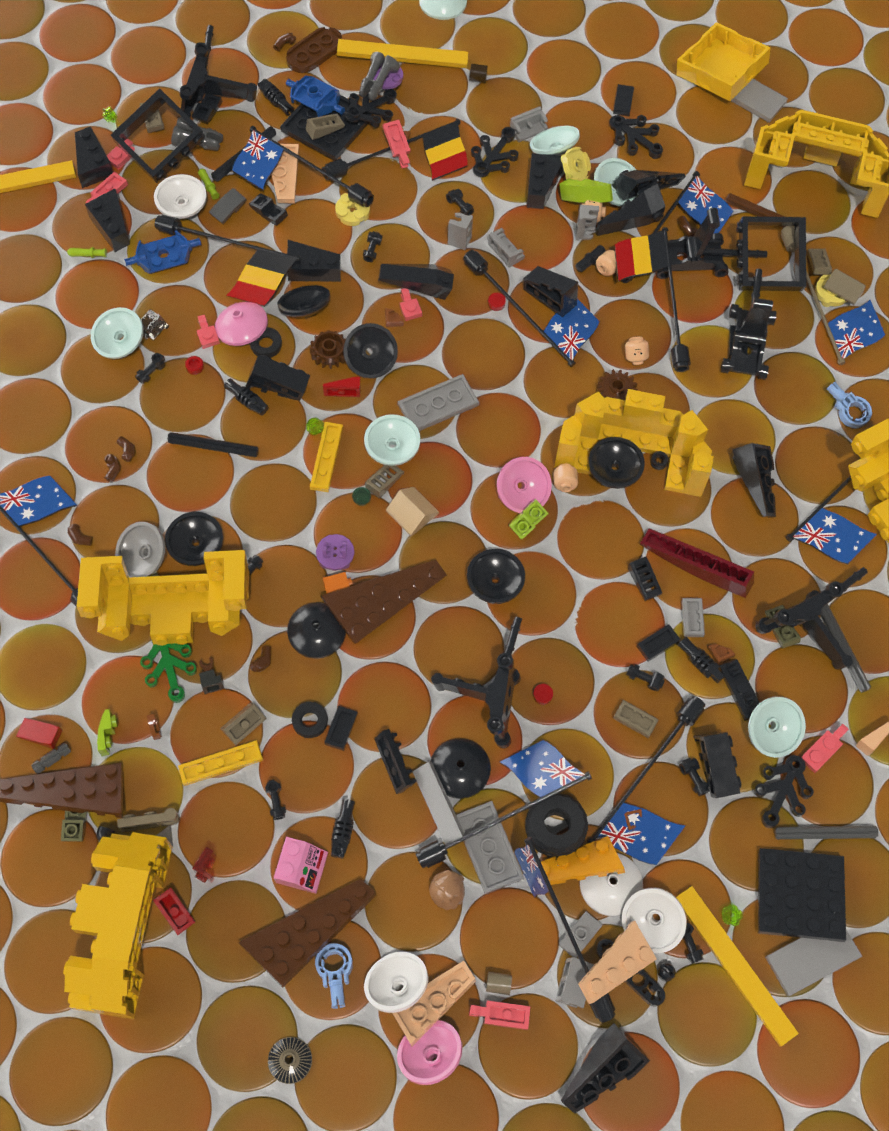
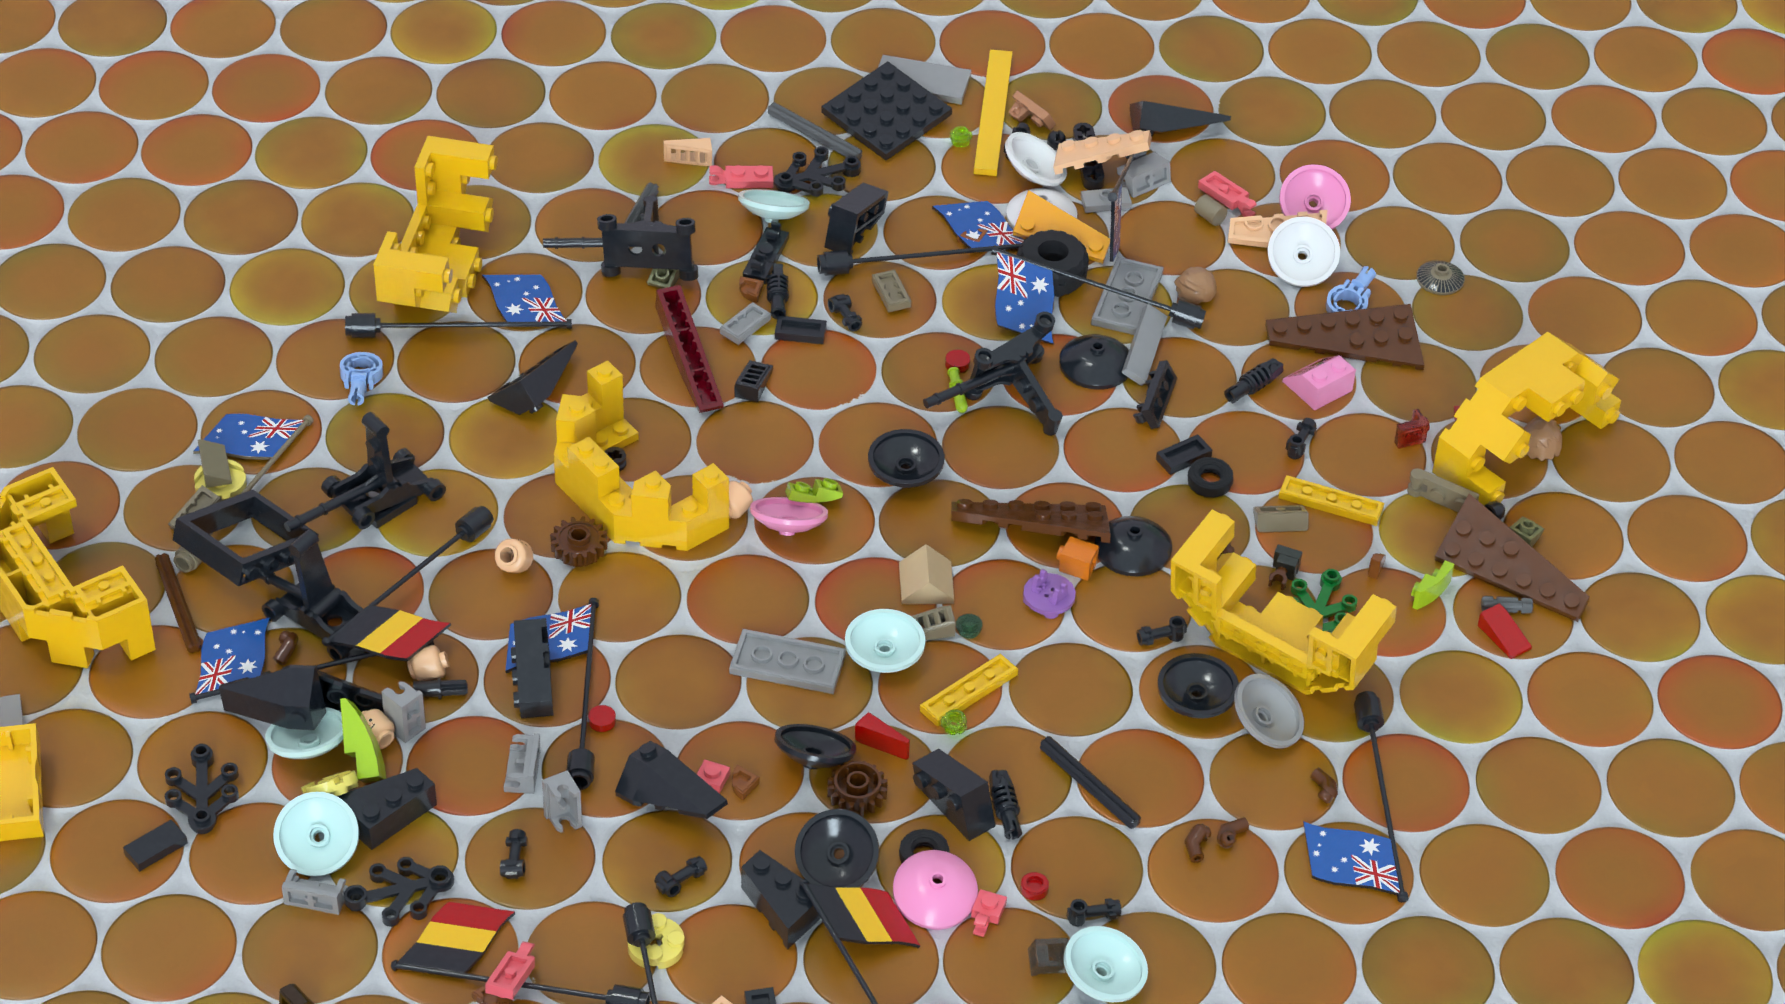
camera: 140 degrees left, 20 degrees down
black dish [588,437,645,489] -> none
black bar [679,758,710,797] -> none
none -> lime piece [947,367,968,413]
none -> nougat hinge [1009,90,1056,131]

